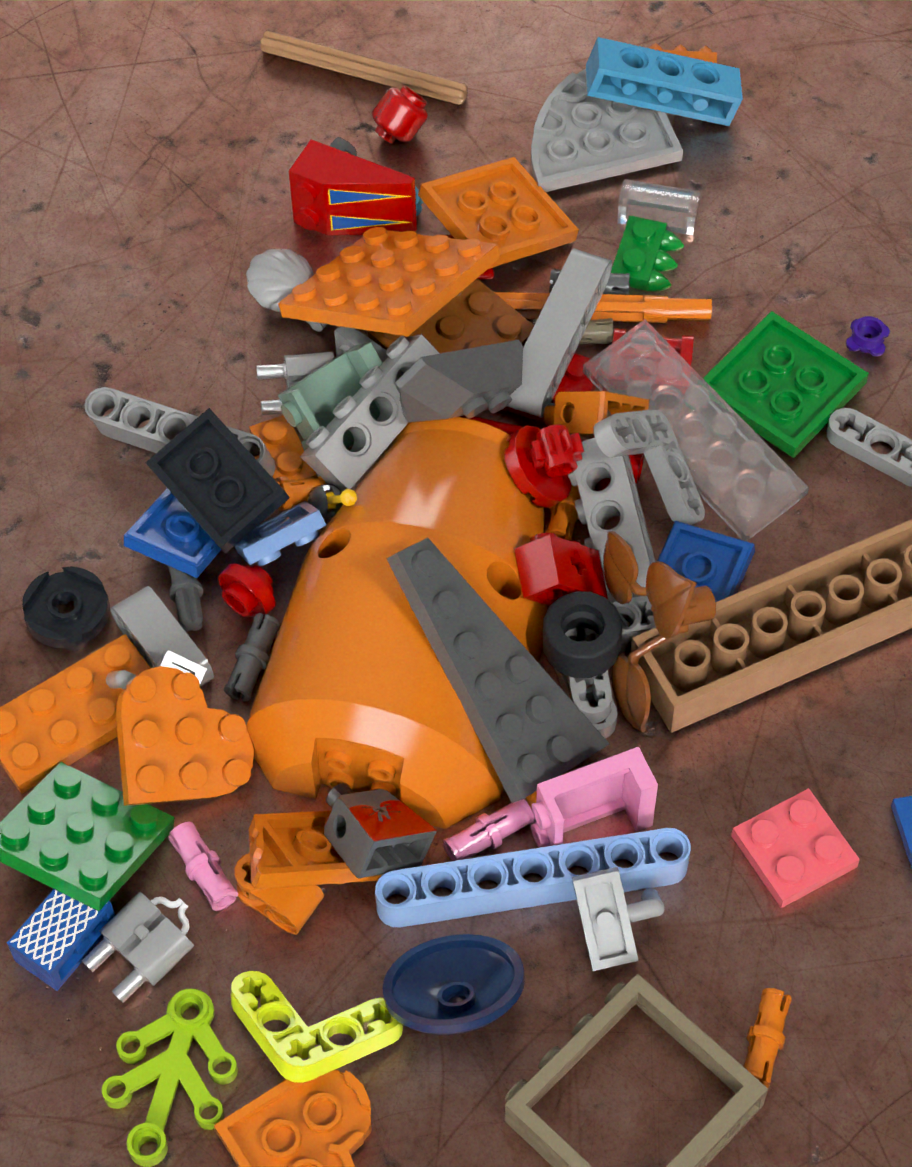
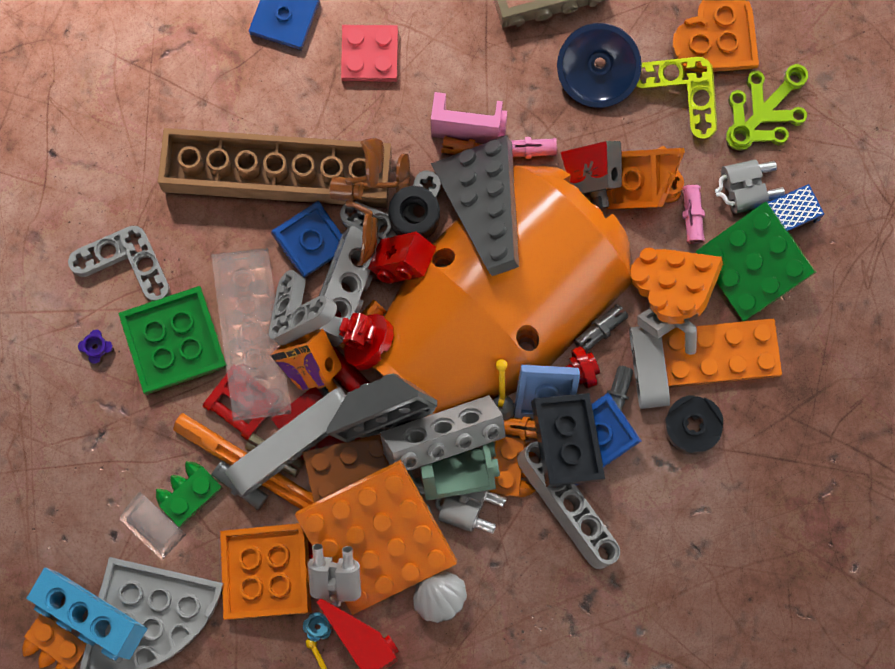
camera: 150 degrees left, 20 degrees up
light blue beam [375,828,691,928] -> none
plate [572,867,665,971] -> none
none -> light grey piece [308,544,361,606]

